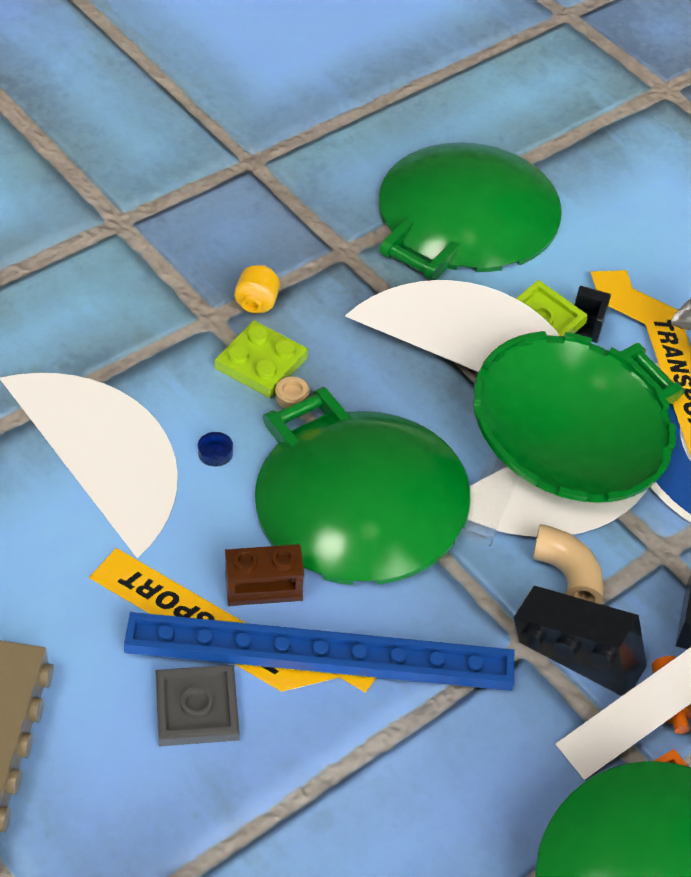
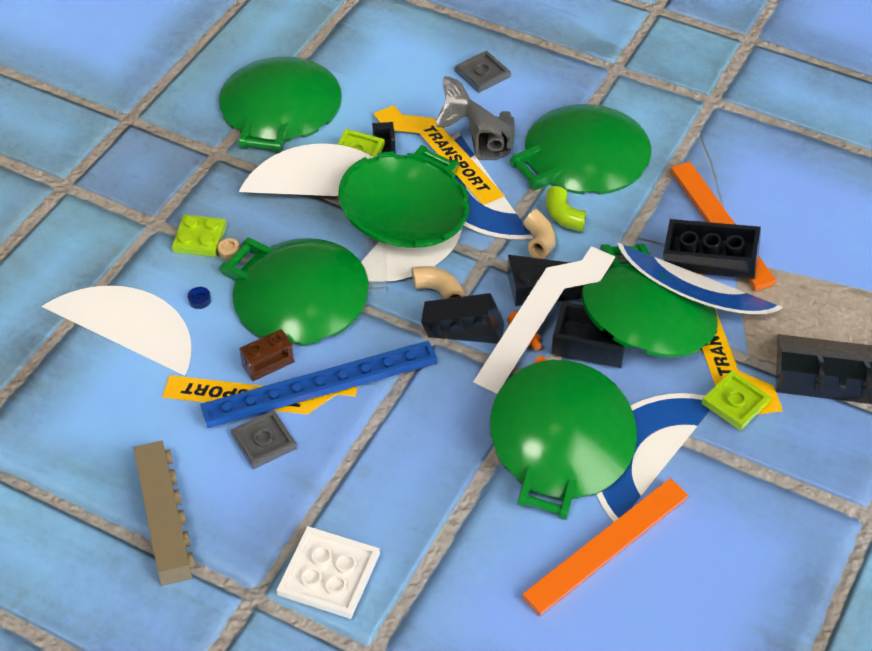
camera: 20 degrees left, 0 degrees up
yellow head [234,265,281,313] -> none

